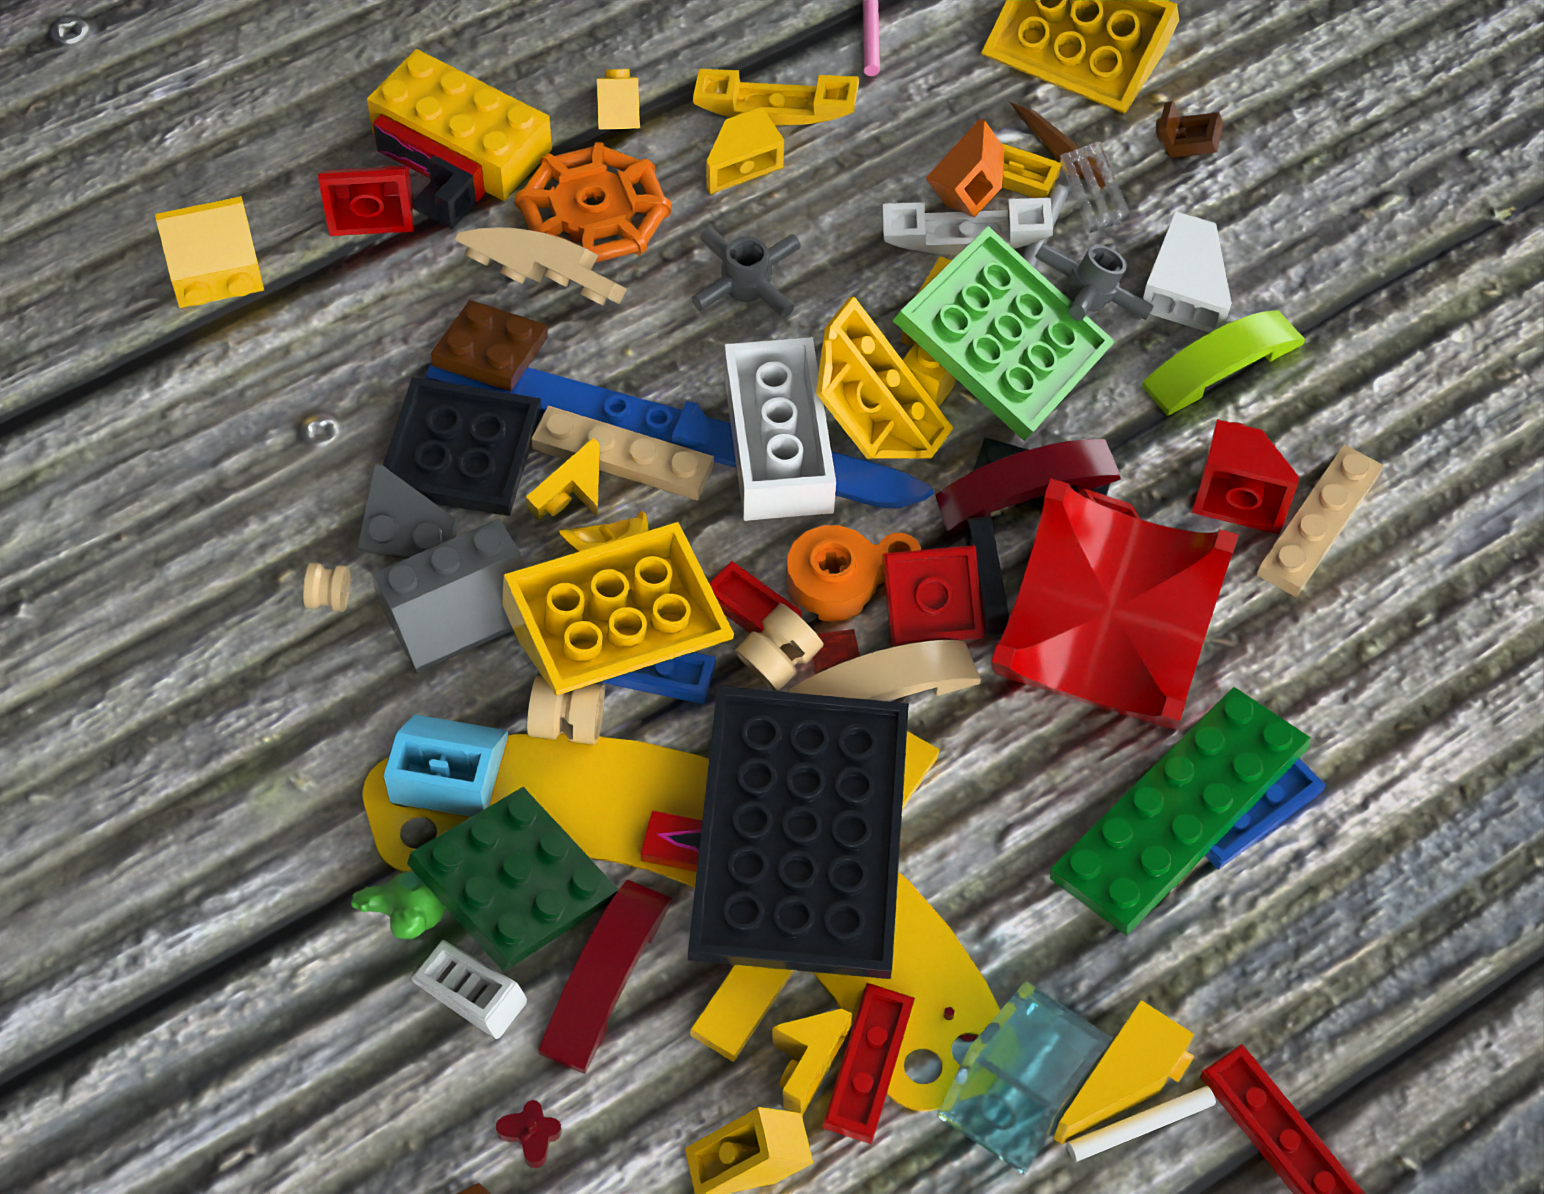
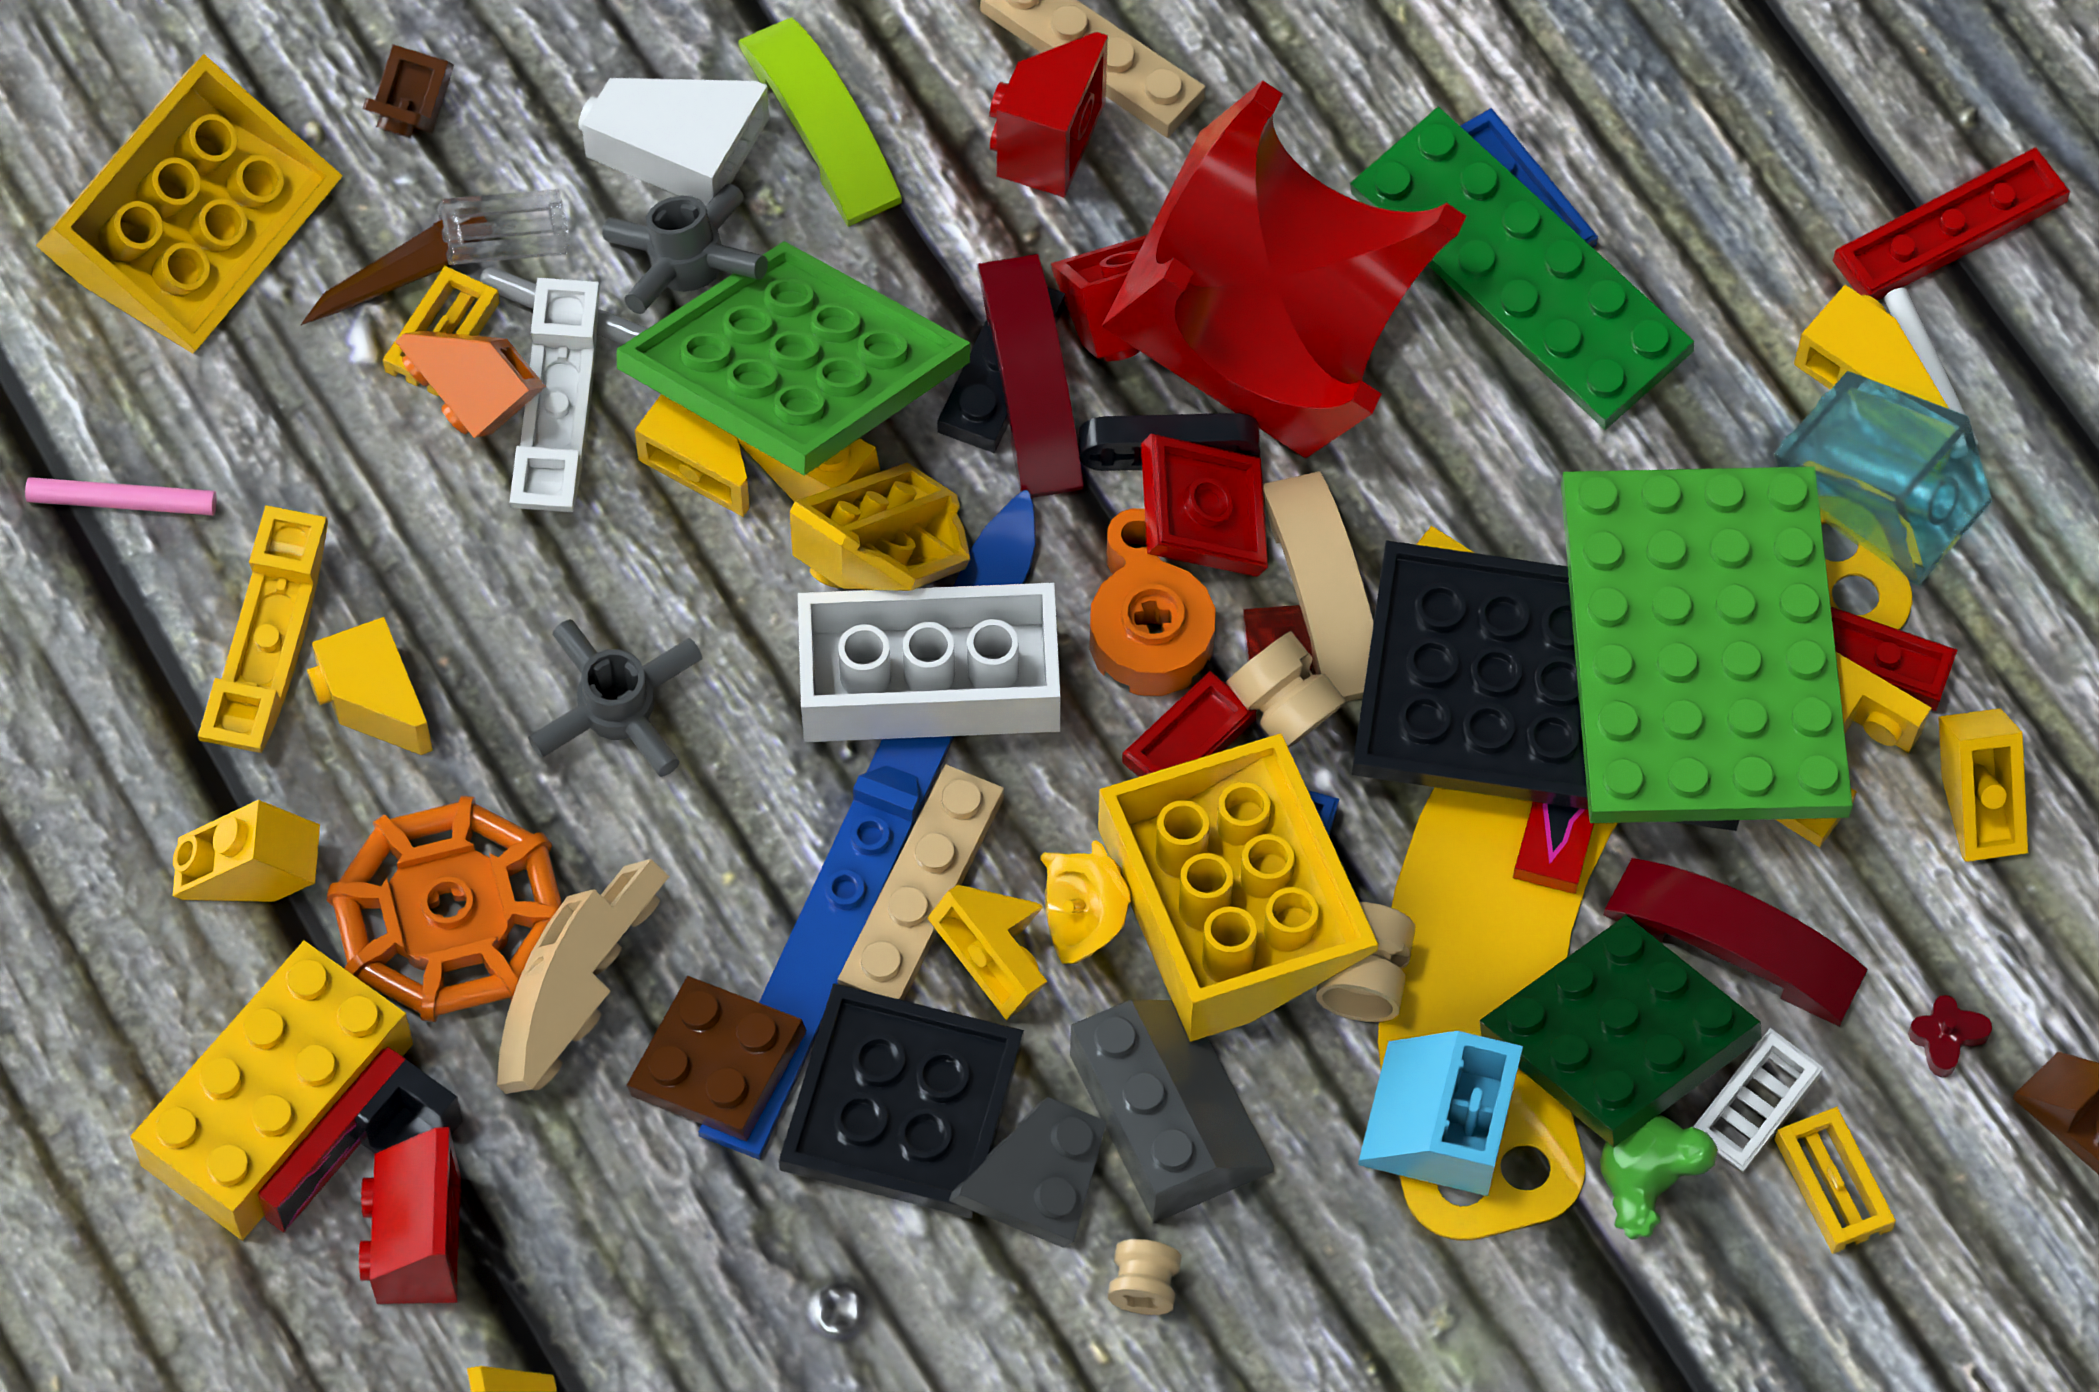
camera: 85 degrees left, 5 degrees up
none -> bright green plate [1561,467,1853,823]
none -> yellow tile [1774,1106,1896,1254]

